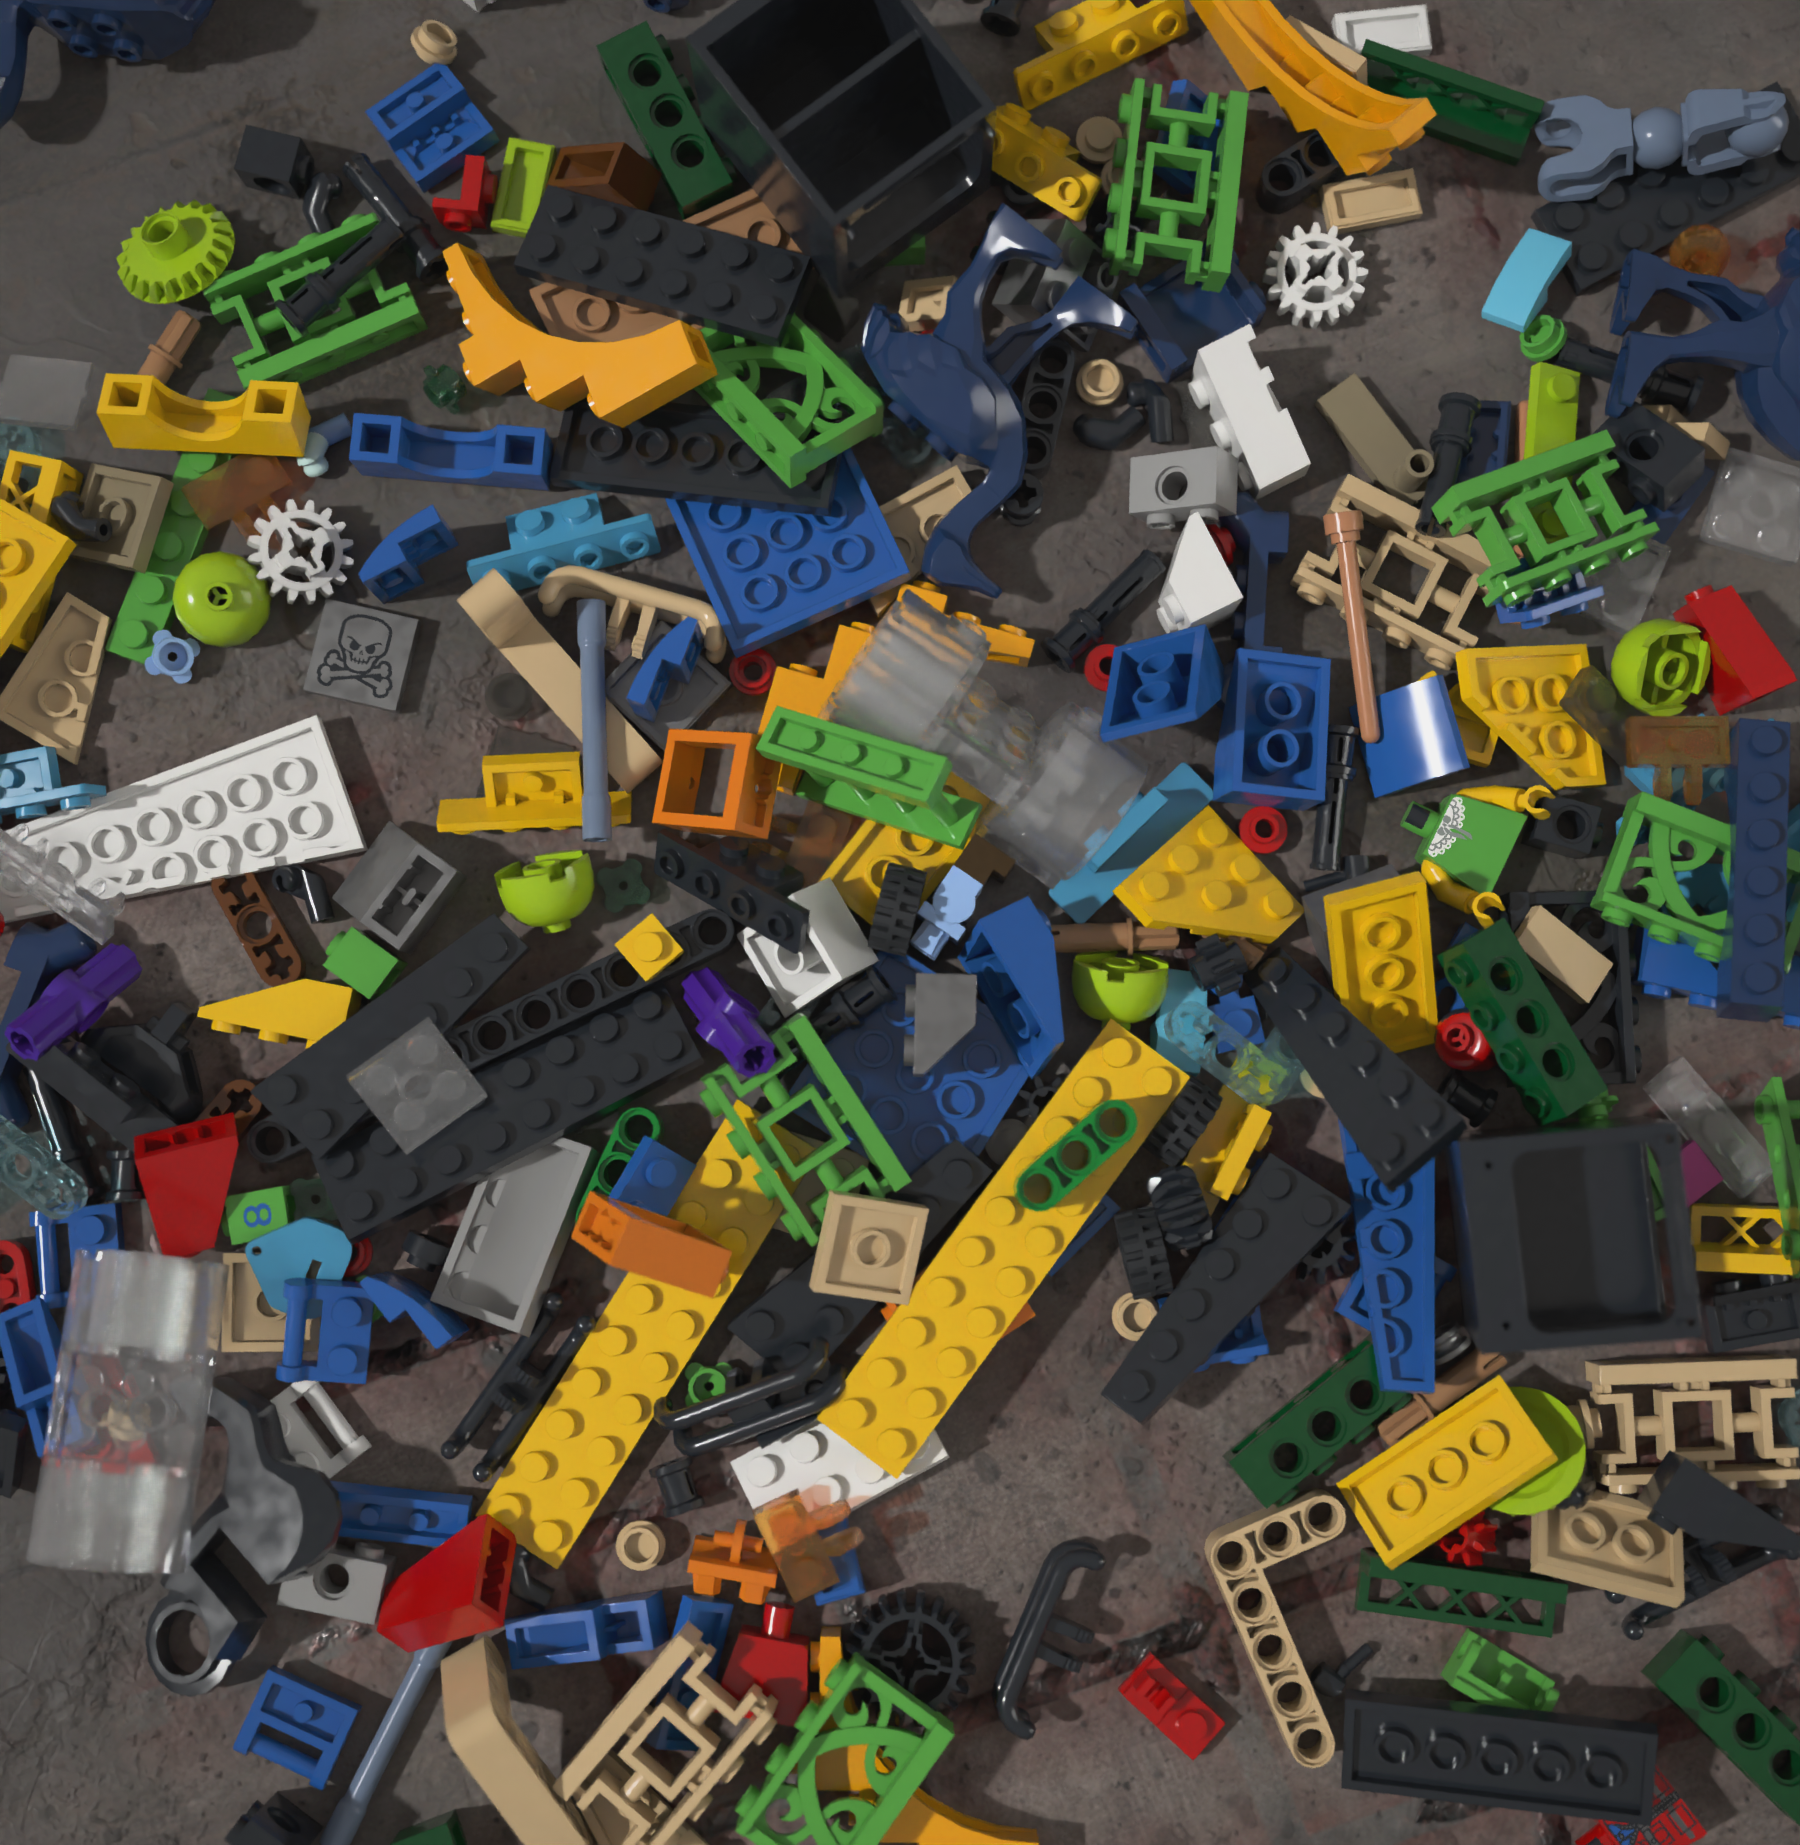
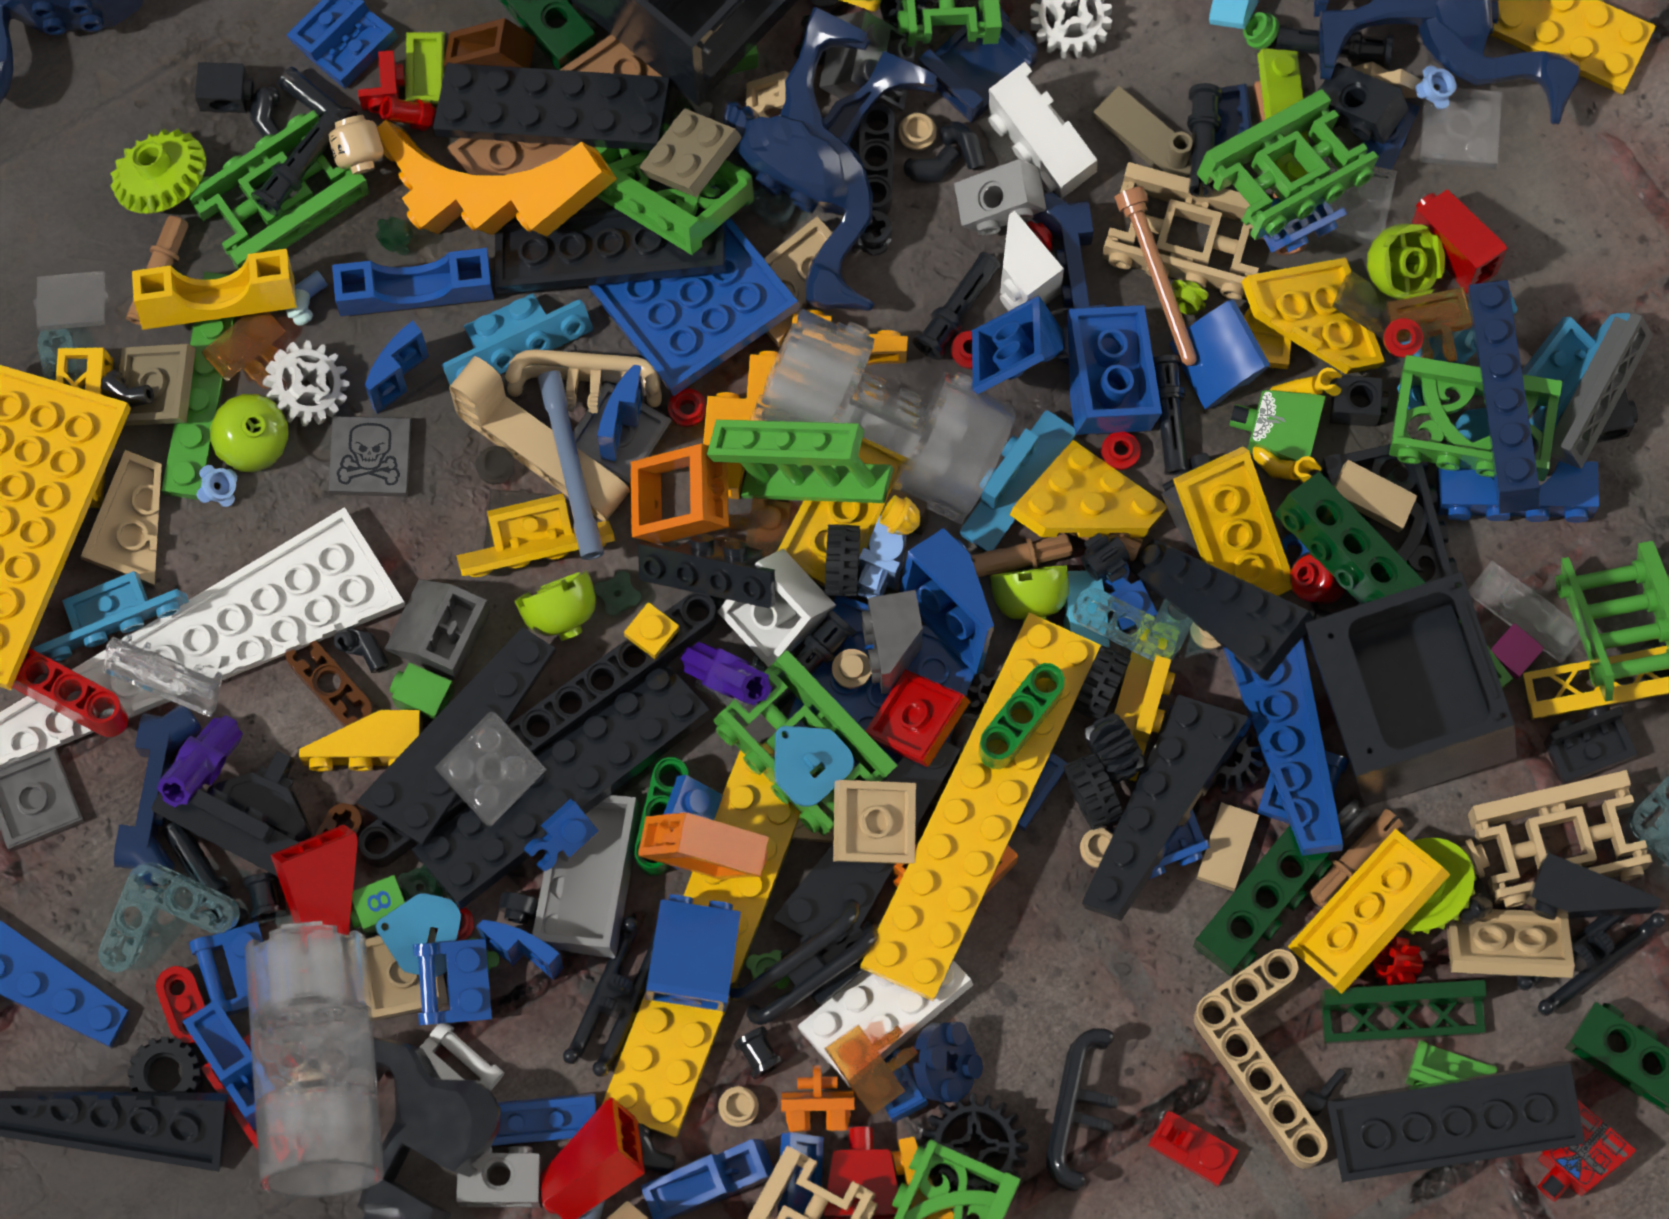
camera: 10 degrees left, 10 degrees down
none -> tan head [329,115,384,175]
none -> red animal [380,96,437,131]
none -> blue plate [524,799,599,871]
none -> dark tan plate [639,108,742,198]
none -> blue slope [645,894,741,1012]
none -> dark azure piece [775,726,854,807]
none -> tan plate [832,649,871,689]
none -> red tile [865,669,970,767]
none -> yellow plate [879,495,920,535]
none -> dark blue plate [913,1022,983,1103]
none -> lime plate [1171,280,1209,315]
none -> tan tile [1196,802,1259,892]
none -> red plate [1383,318,1423,358]
none -> light blue plate [1415,66,1457,110]

